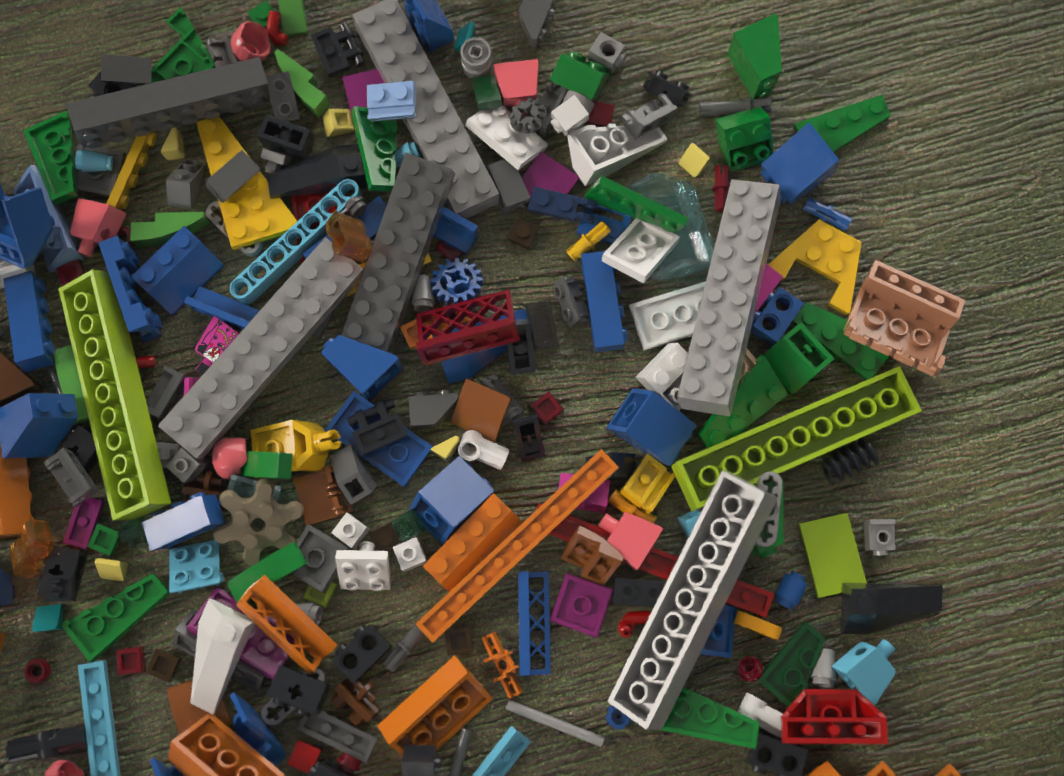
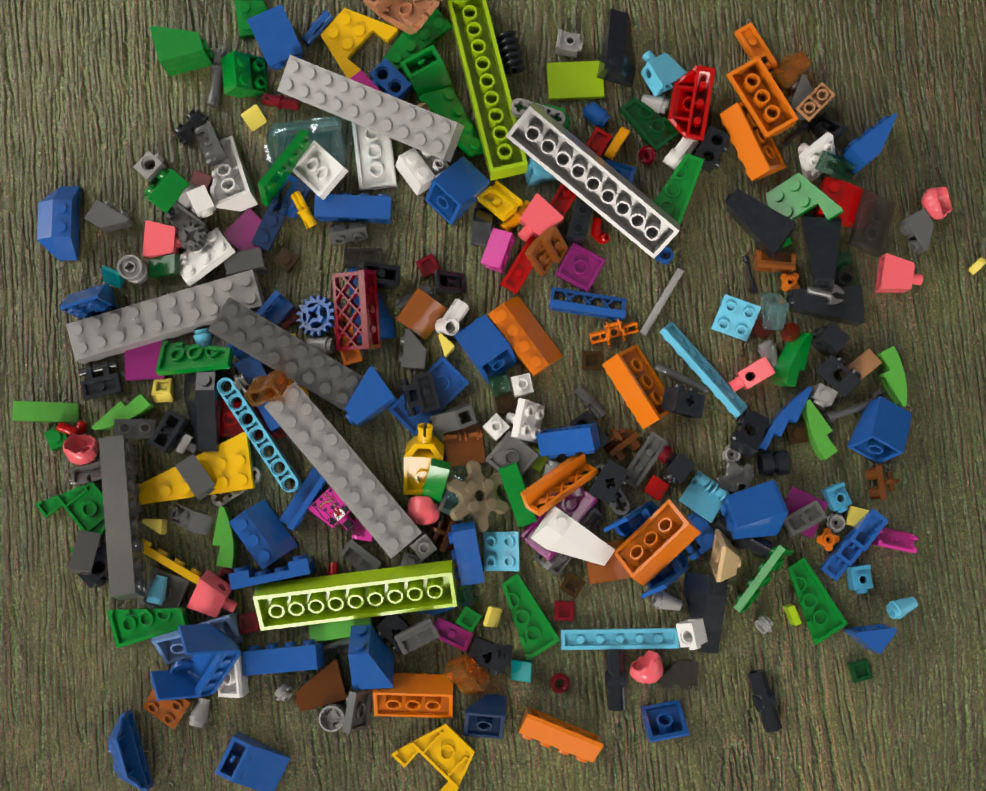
camera: 85 degrees left, 5 degrees up
light blue plate [367,81,416,122] -> none
orange plate [416,449,619,643] -> none
none -> blue brick [536,423,601,458]

